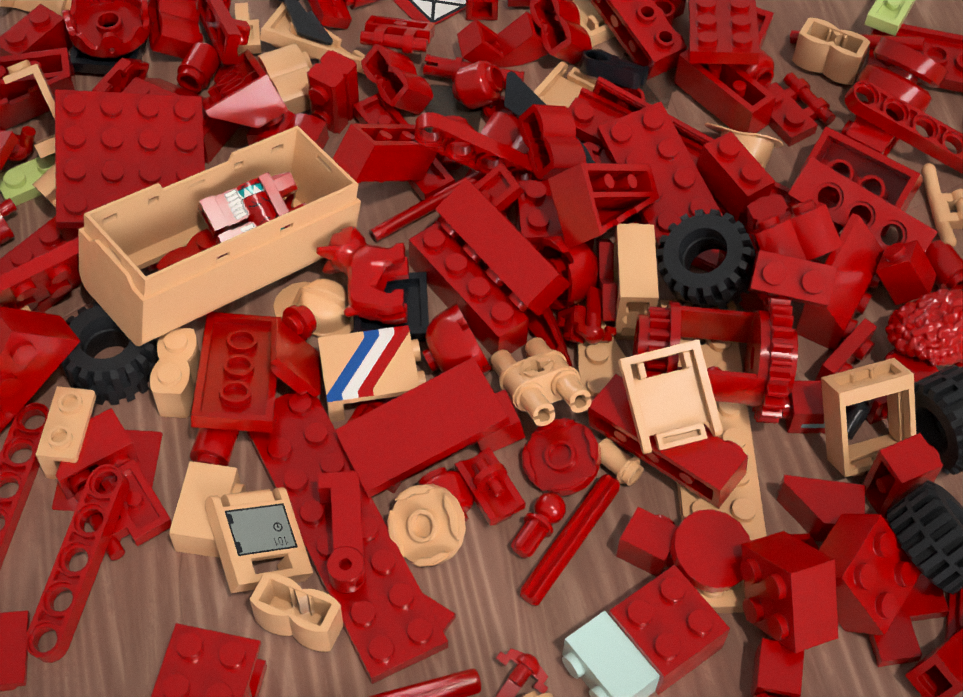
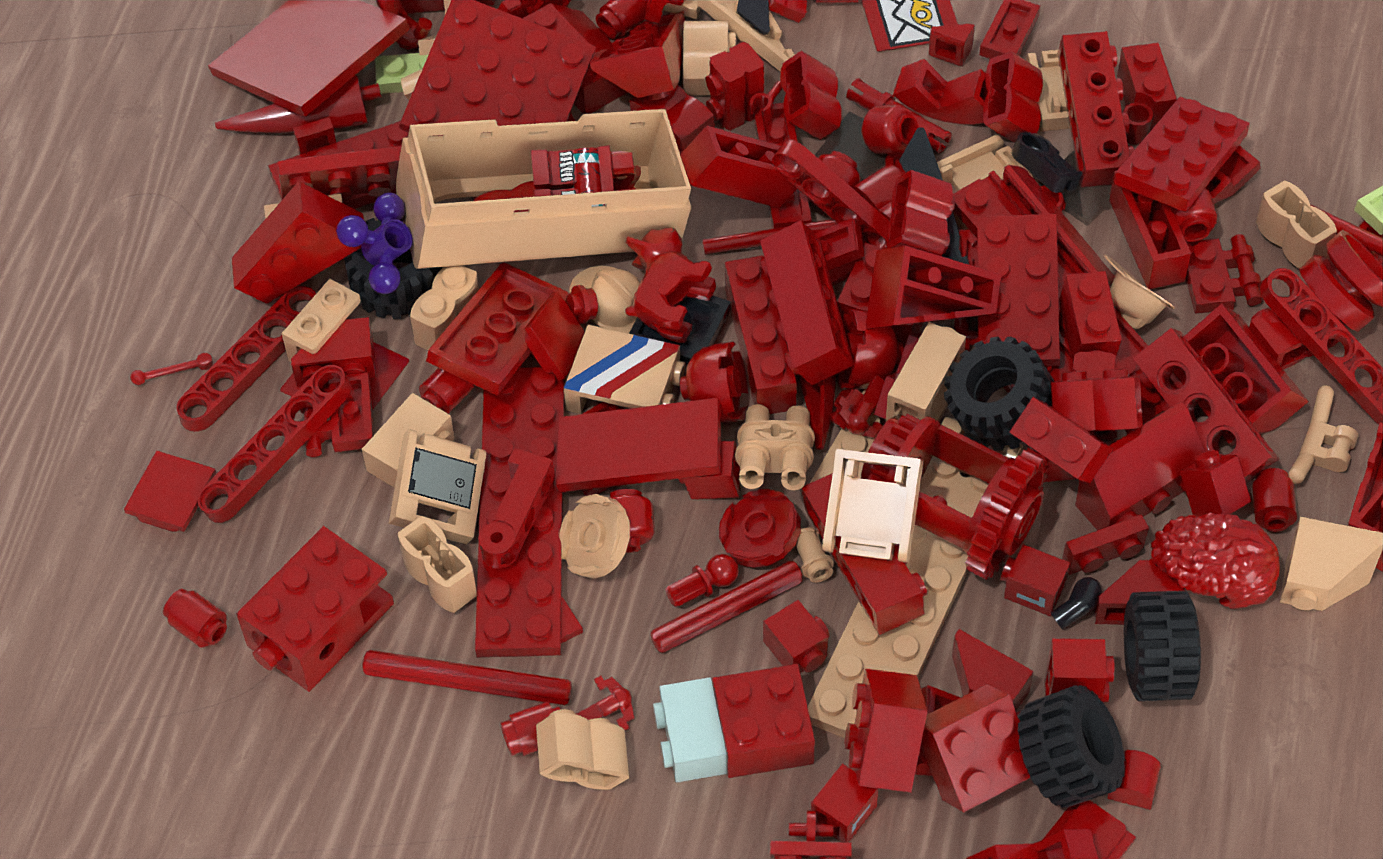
camera: 30 degrees right, 0 degrees up
red plate [360,15,435,54] -> none
red hips [455,447,526,526] -> none
red tile [670,509,751,593] -> none
light nougat window [821,358,916,477] -> none
red tile [868,575,949,667] -> none
none -> dark purple piece [336,193,413,294]
none -> red hand [750,81,783,120]

